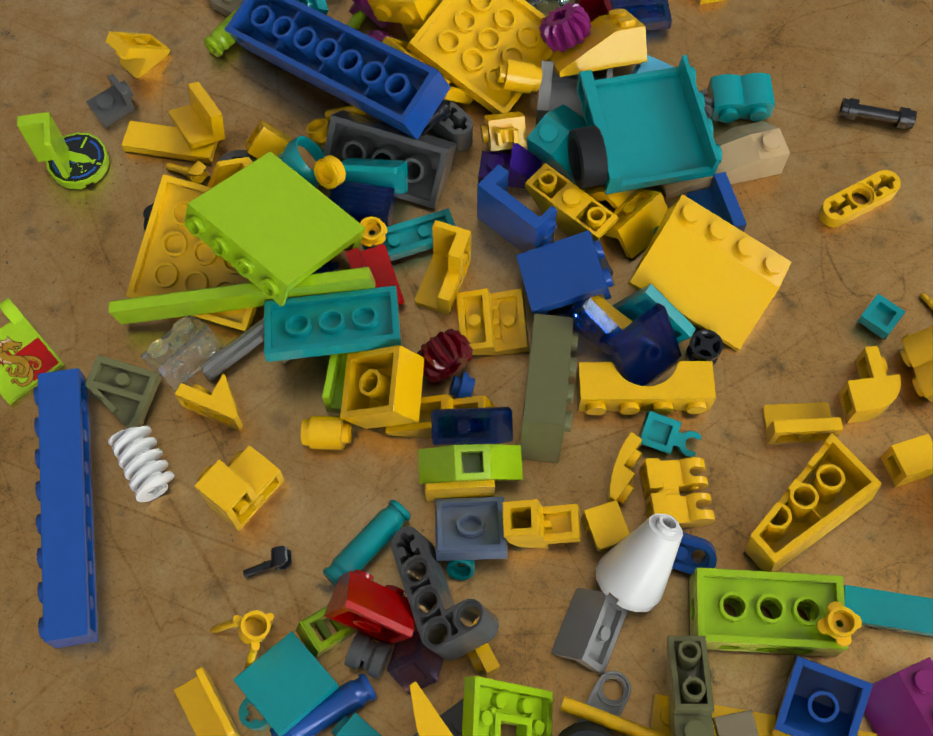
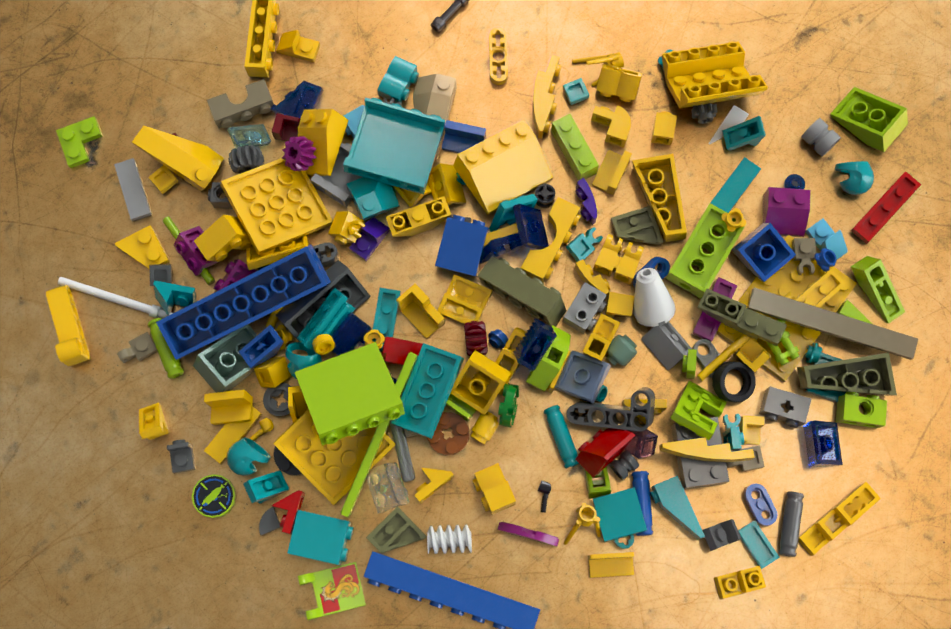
camera: 60 degrees left, 10 degrees up
lime panel [17,112,70,178] -> none
blue panel [477,164,557,253] -> none
yellow brick [496,59,542,94] -> none
black tyre [568,125,608,188] -> none
none -> sand green slope [193,324,258,393]
none -> teal helmet [227,437,271,476]
none -> blue slope [239,325,283,368]
none -> teal slope [243,470,289,504]
none -> dark grey tile [259,507,281,536]
none -> red slope [272,490,305,535]
none -> teal brick [287,510,354,566]
none -> teal tile [297,288,348,349]
none -> dark orange plate [427,412,469,456]
none -> magenta tile [497,522,559,546]
none -> green plate [498,384,519,428]
none -> yellow slope [533,55,562,139]
none -> lime brick [551,114,599,181]
none -> light grey brick [562,282,607,334]
none -> dark purple slope [575,178,597,225]
none -> sand green head [606,335,637,366]
none -> olive wing [610,206,663,245]
none -> lime plate [682,349,697,379]
none -> magenta plate [692,277,737,342]

